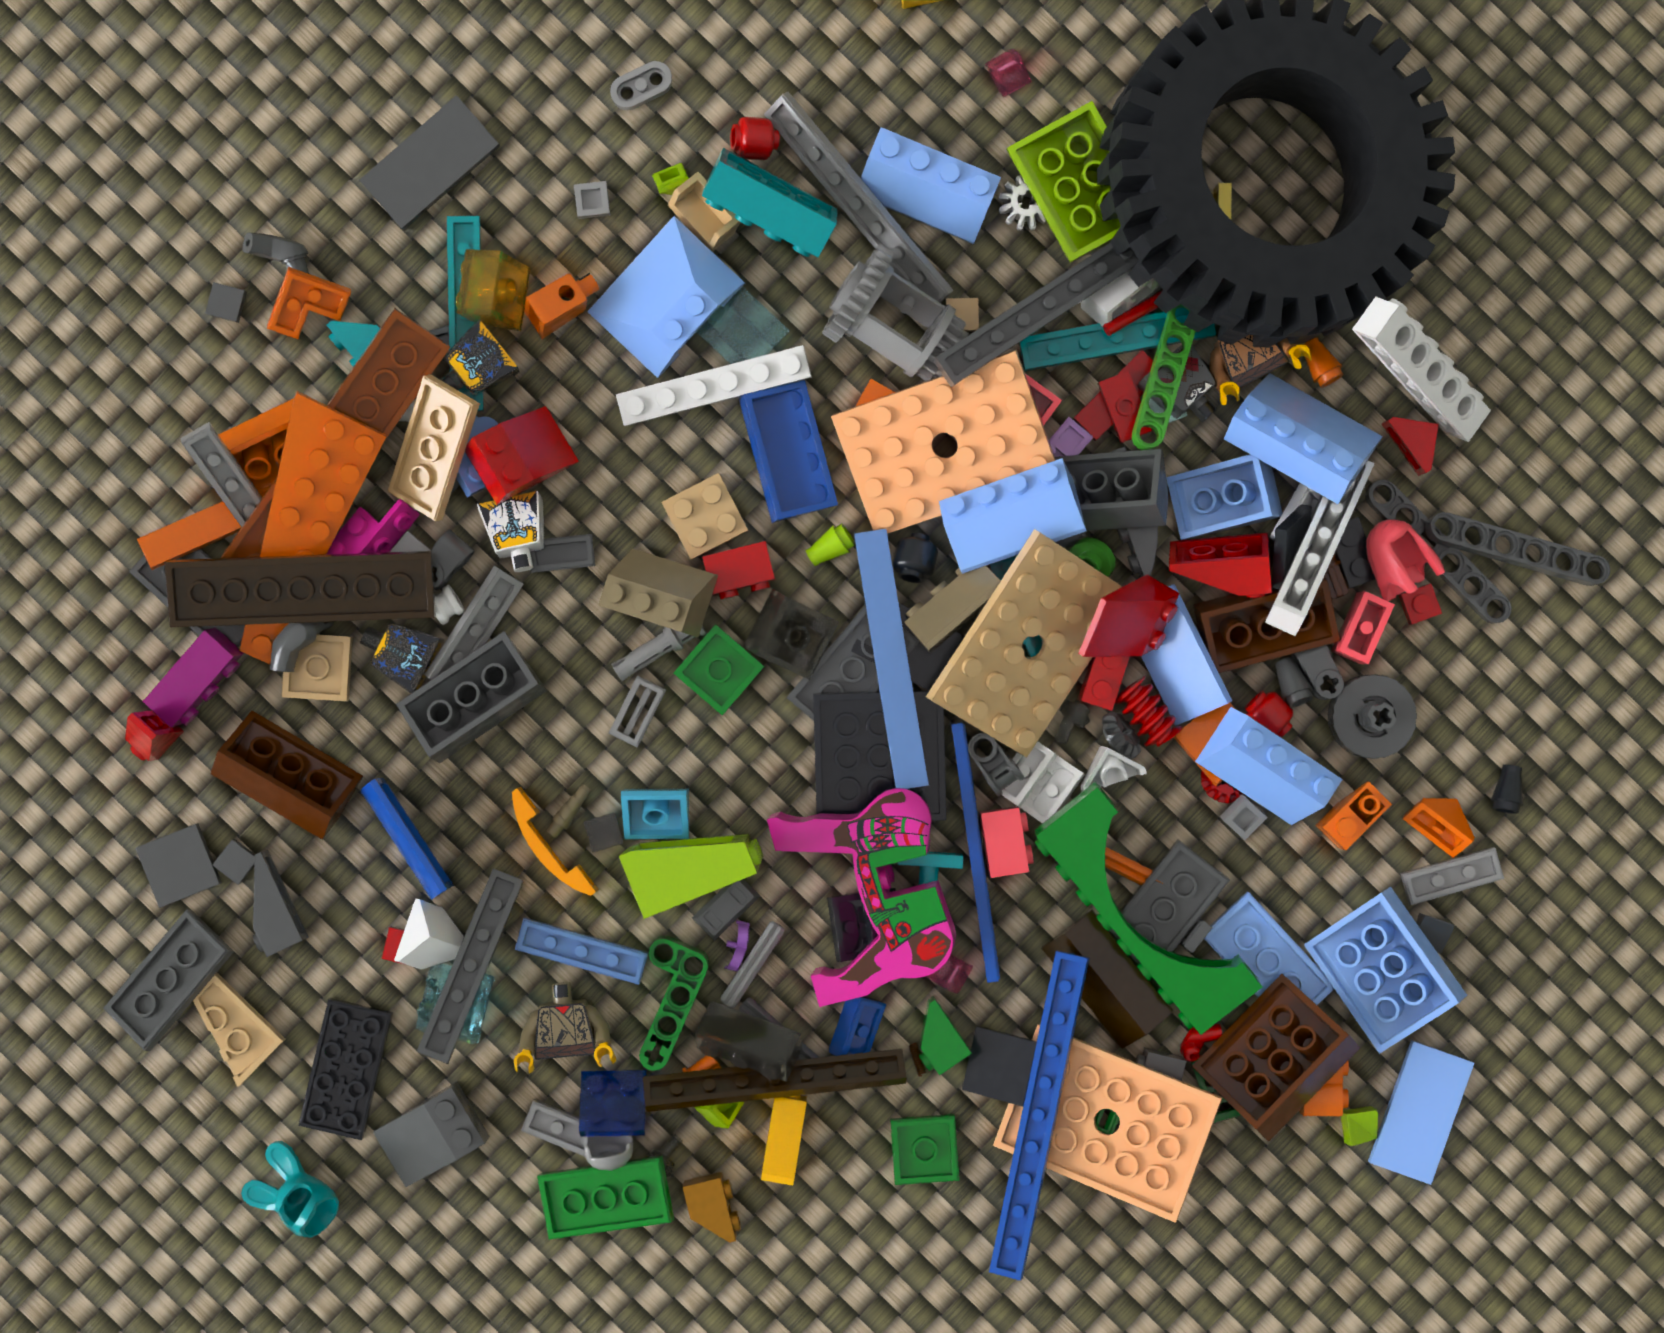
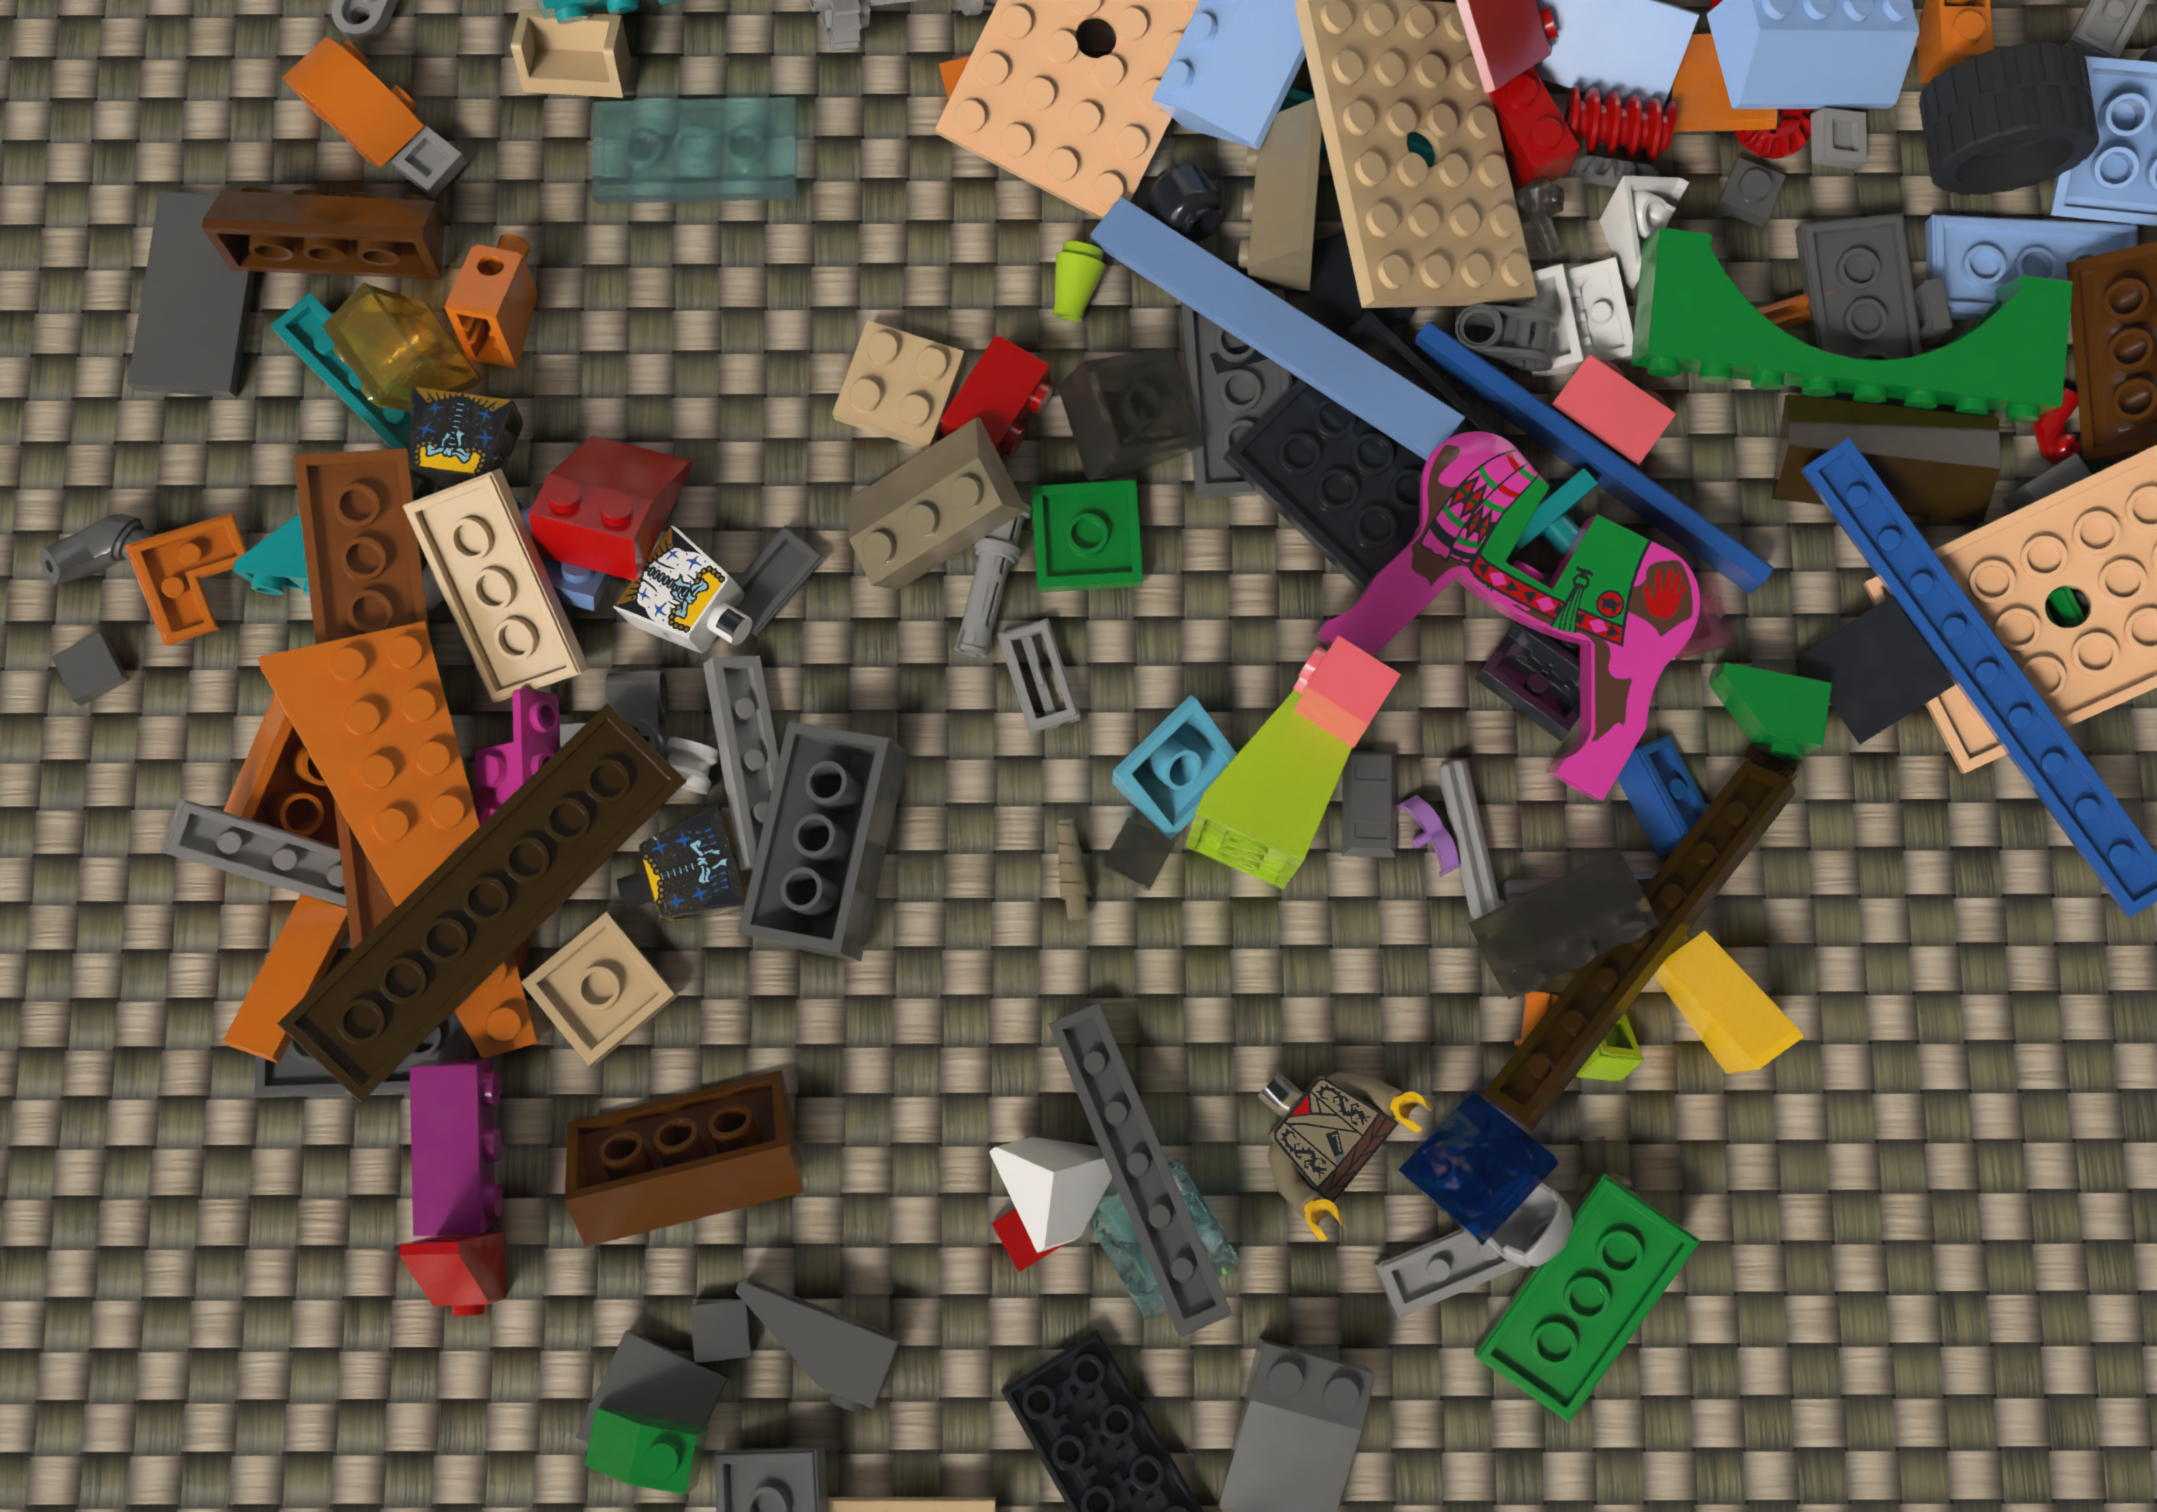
camera: 50 degrees left, 10 degrees down
dark grey arm [270,621,334,672] -> none
blue slope [361,778,454,900] -> none
light orange slope [512,787,599,896] -> none
medium blue tile [515,918,649,985] -> none
light blue slope [587,216,745,378] -> none
white plate [616,345,812,426] -> none
green beam [639,936,709,1071] -> none
lime slope [652,163,689,195] -> none
pearl gold slope [683,1171,741,1243] -> none
blue slope [739,380,838,523] -> none
green tile [890,1114,959,1185] -> none
none -> reddish brown slope [202,187,445,280]
none -> orange brick [282,37,424,168]
none -> green slope [584,1406,709,1495]
none -> coral brick [1293,635,1401,748]
none -> dark grey plate [1715,157,1786,228]
none -> black tyre [1919,42,2099,195]

